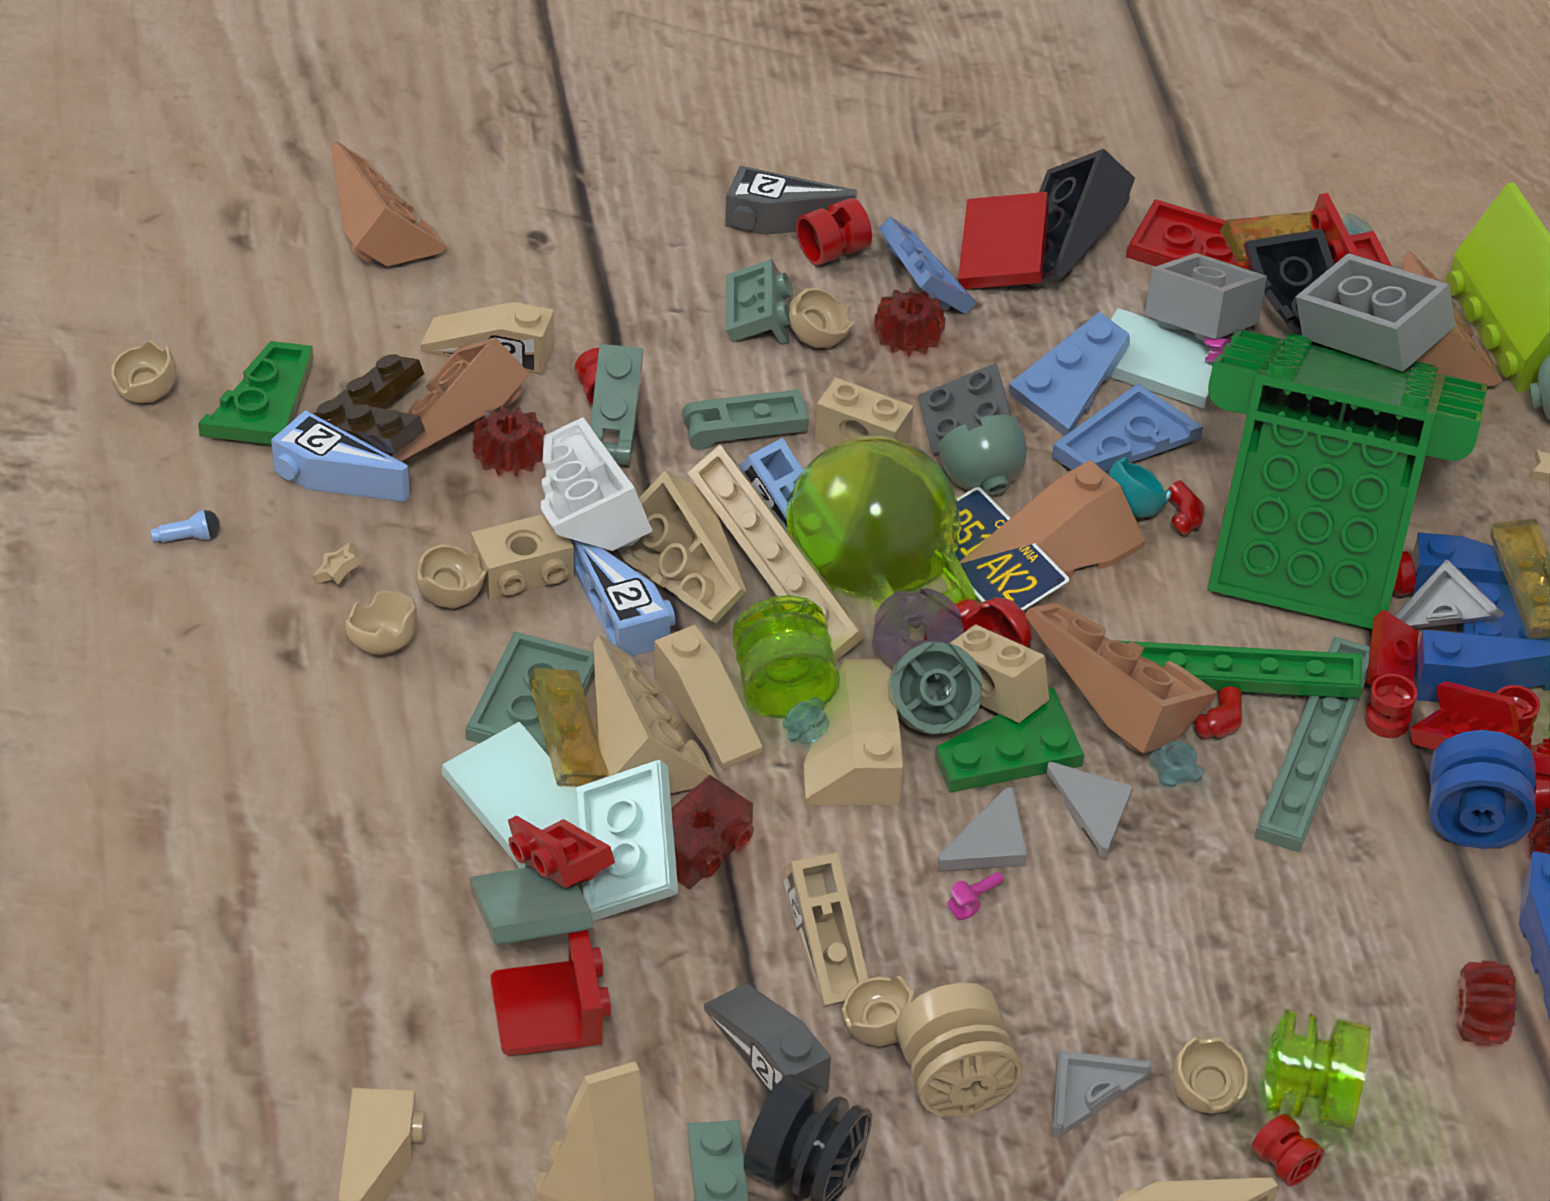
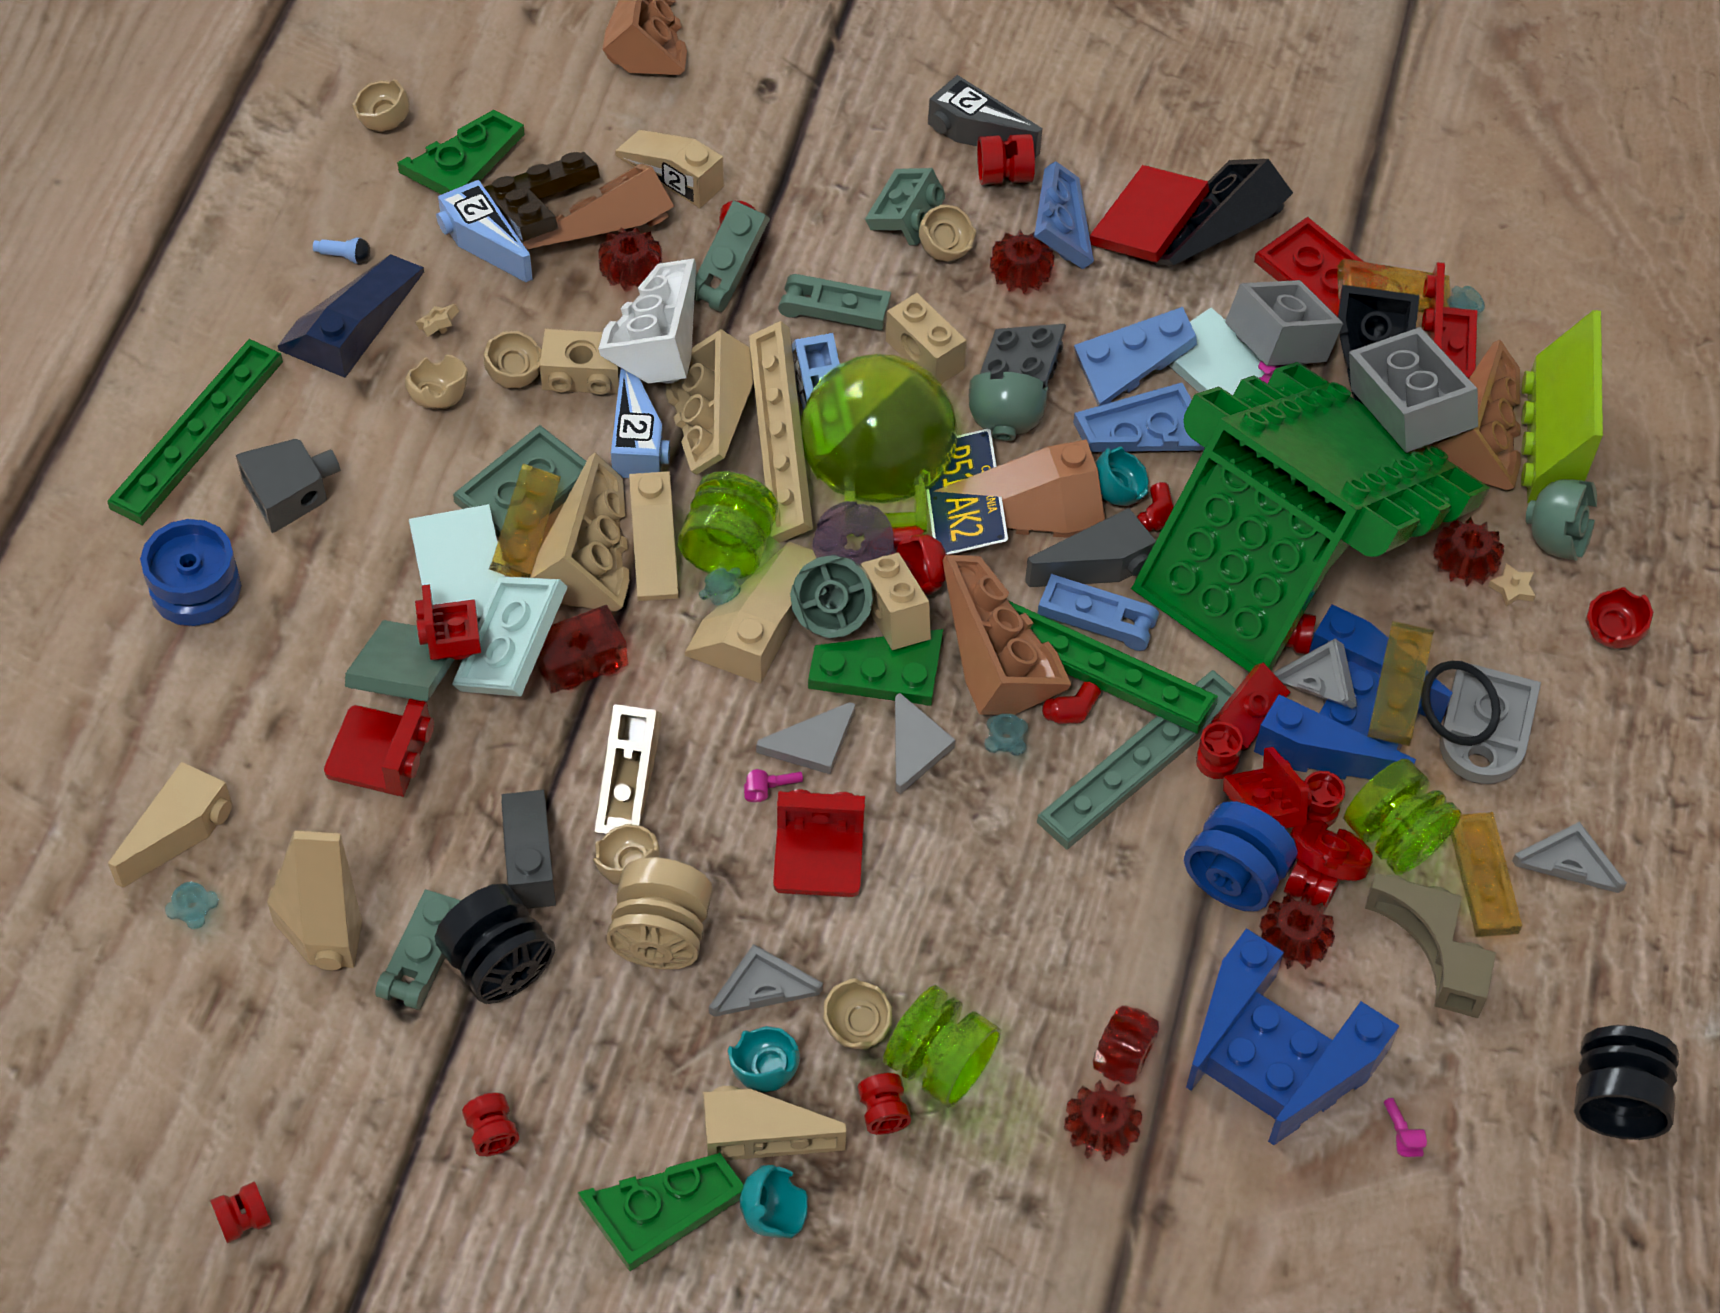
camera: 25 degrees right, 10 degrees up
none -> green tile [107,339,283,526]
none -> blue wheel [140,519,242,626]
none -> dark grey torso [236,439,341,533]
none -> dark blue wedge [278,254,424,378]
none -> teal hair [728,1026,801,1093]
none -> red bracket [773,789,865,897]
none -> dark grey slope [1025,508,1156,587]
none -> medium blue plate [1037,574,1159,651]
none -> clear red gear [1064,1080,1143,1162]
none -> clear red gear [1433,517,1504,587]

